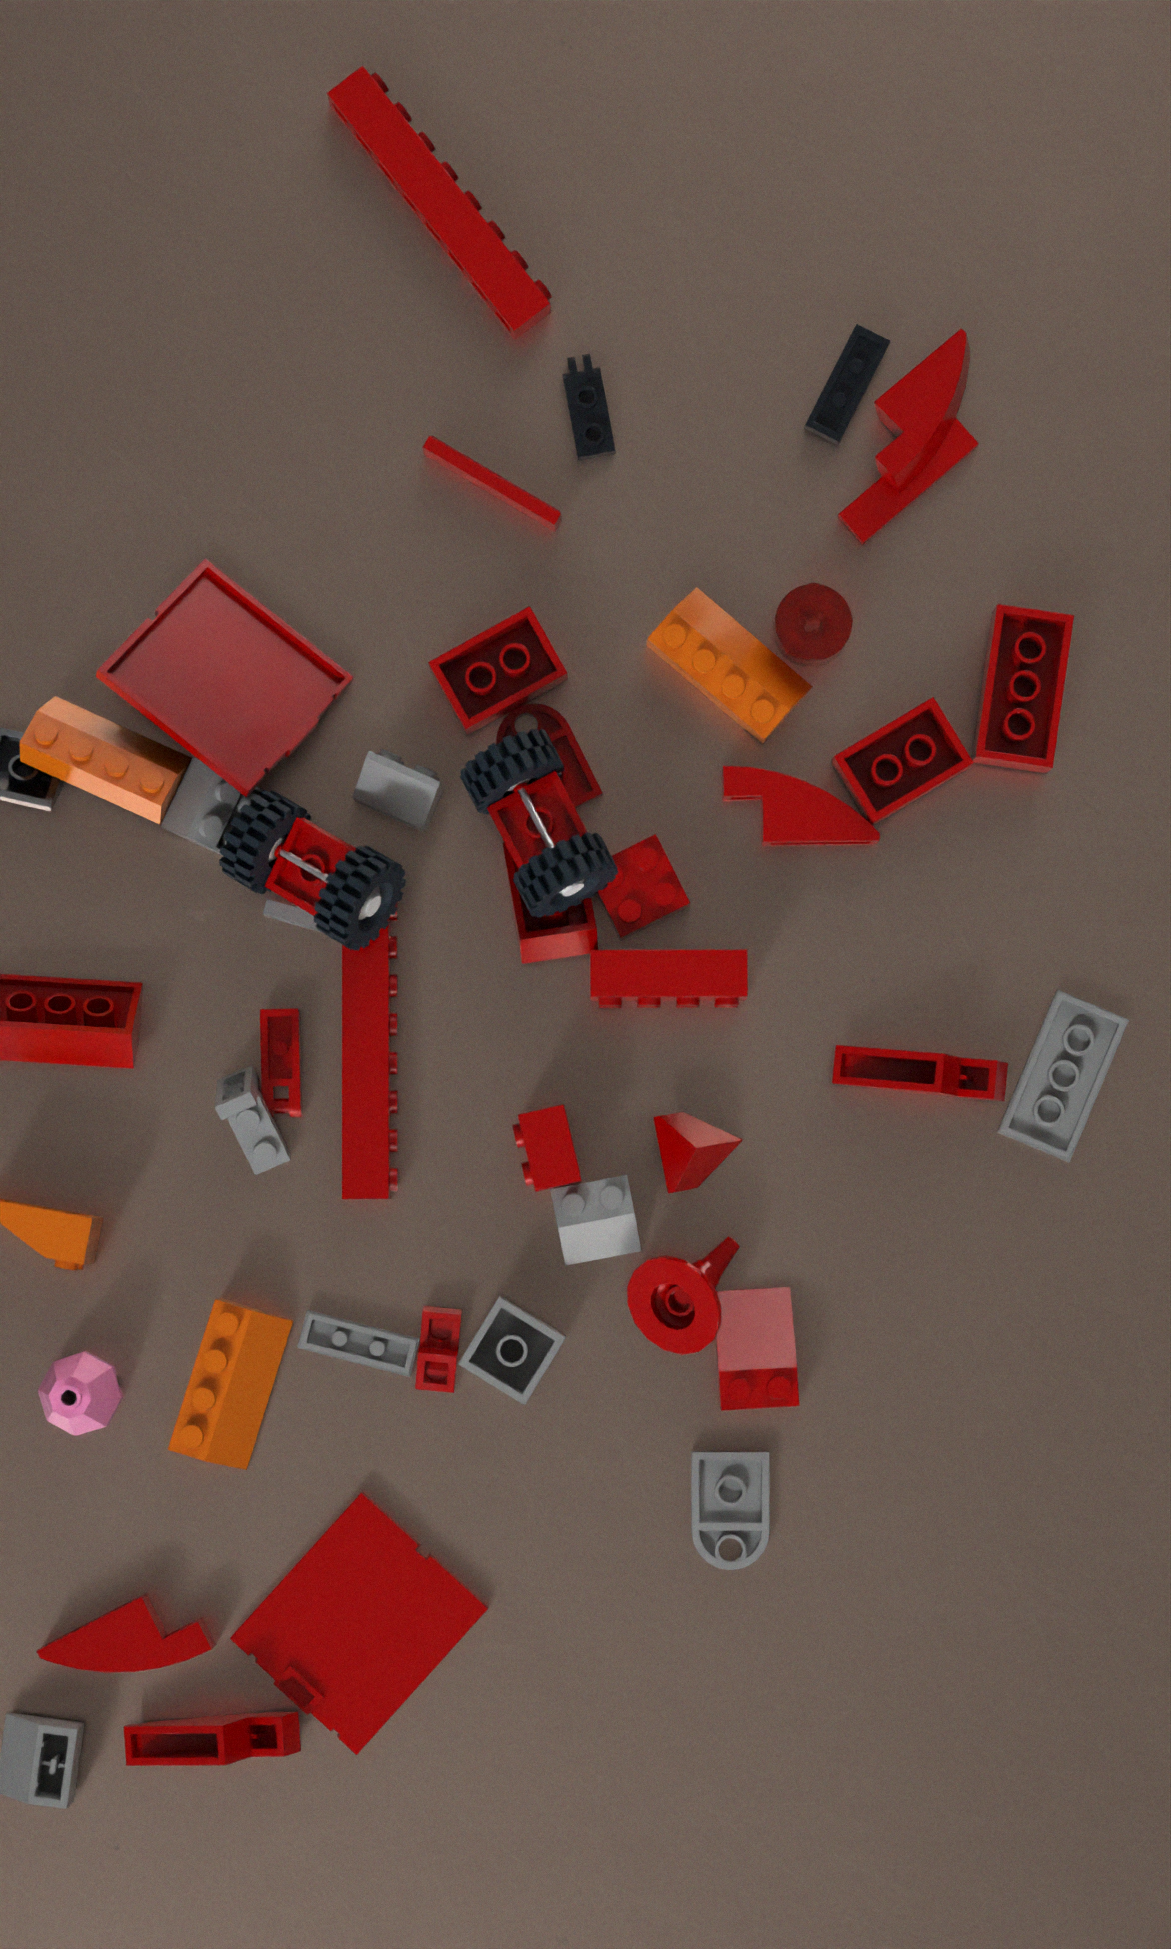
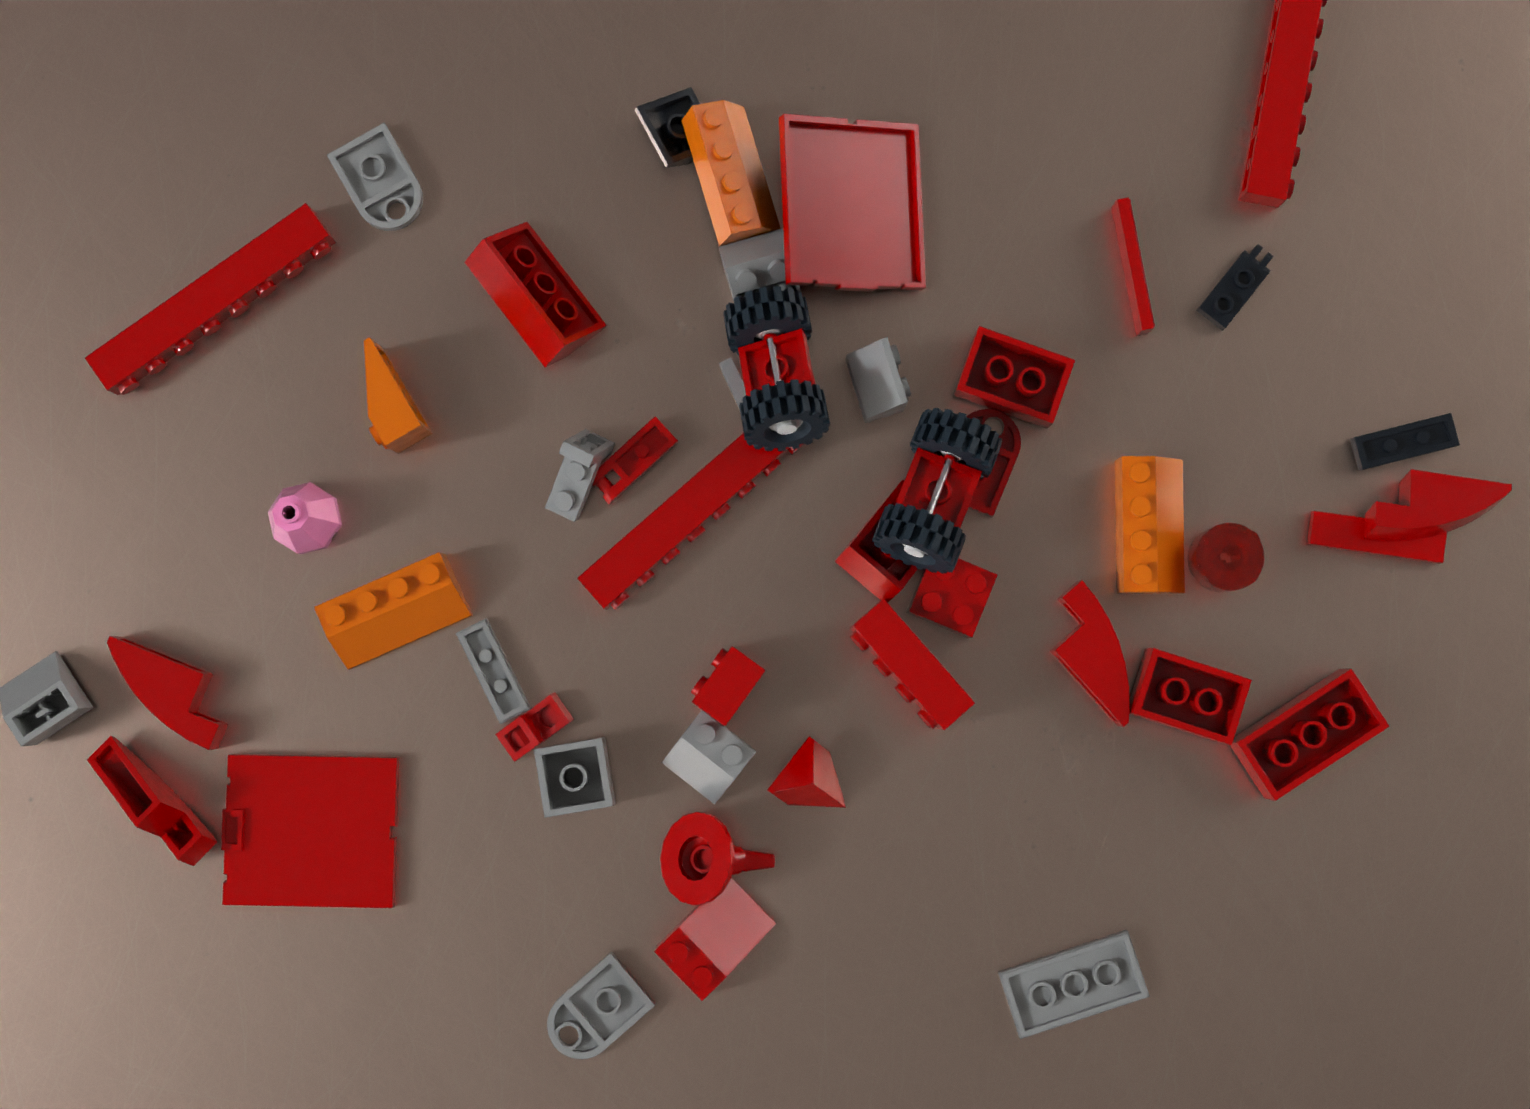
camera: 45 degrees right, 0 degrees up
red slope [832,1045,1008,1102] -> none

